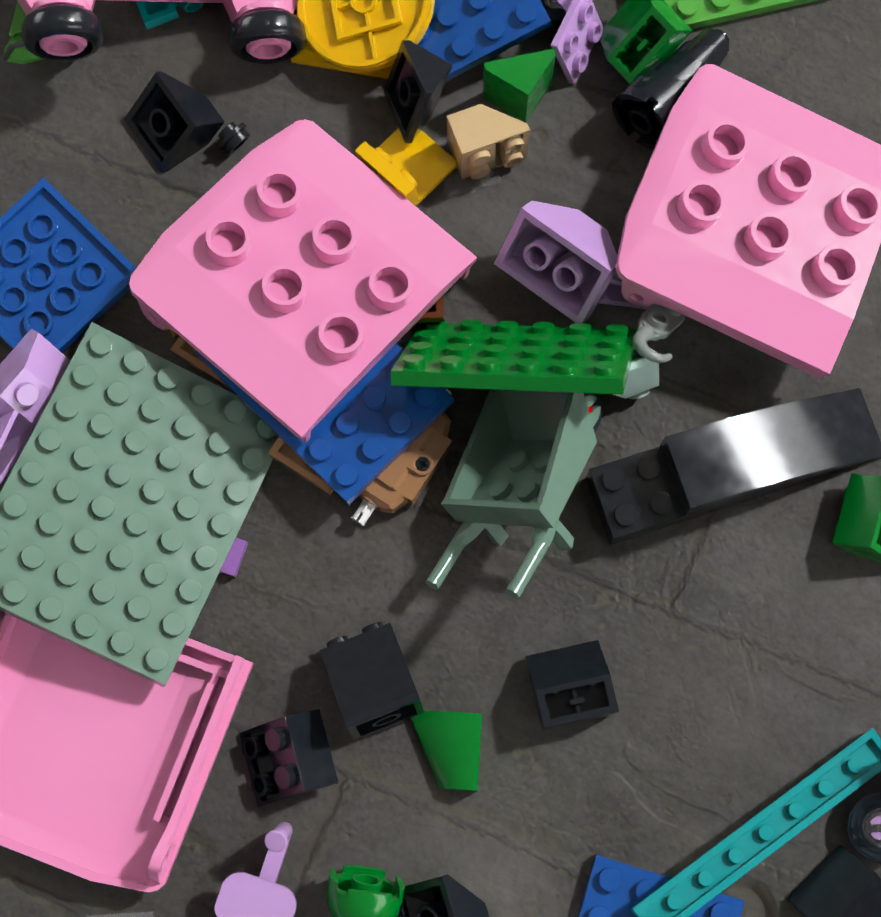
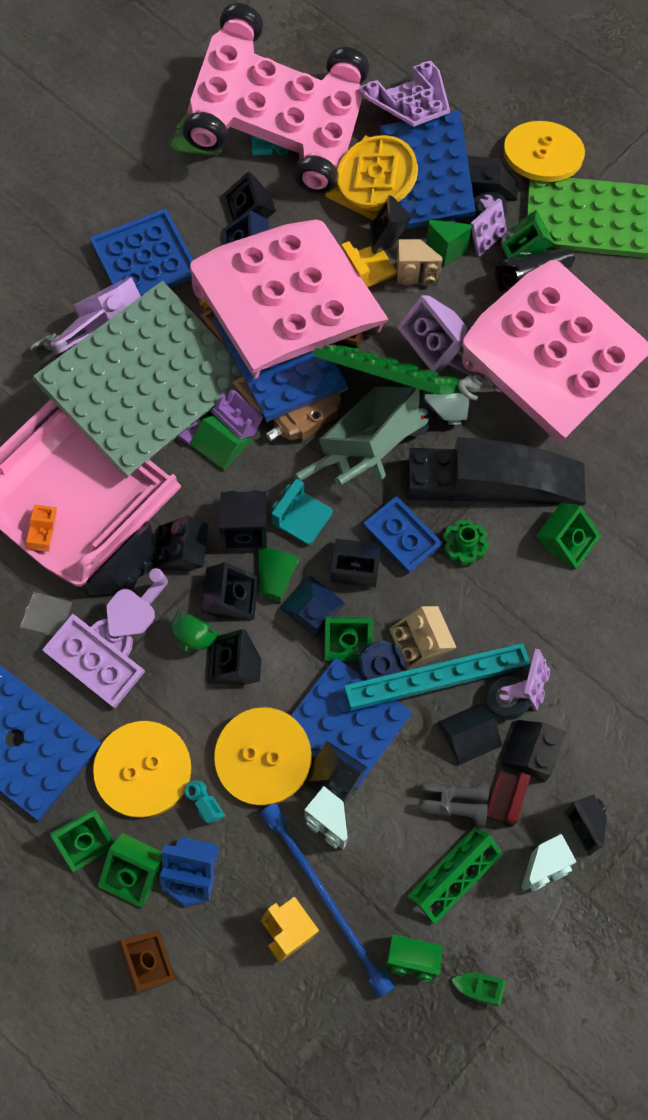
camera: 15 degrees right, 10 degrees down
black plate [218,122,250,154] -> none
none -> orange slope [26,504,57,552]
none -> black wedge [84,521,154,597]
none -> green slope [190,415,252,471]
none -> black slope [201,562,259,620]
none -> medium lavender hinge [211,390,263,439]
none -> dark blue slope [222,210,269,245]
none -> teal bracket [271,478,333,545]
none -> dark blue slope [280,575,345,637]
none -> green slope [325,617,373,661]
none -> dark blue tile [358,641,405,681]
none -> blue plate [363,496,443,574]
none -> tan slope [389,606,457,670]
none -> green plant [442,520,489,565]

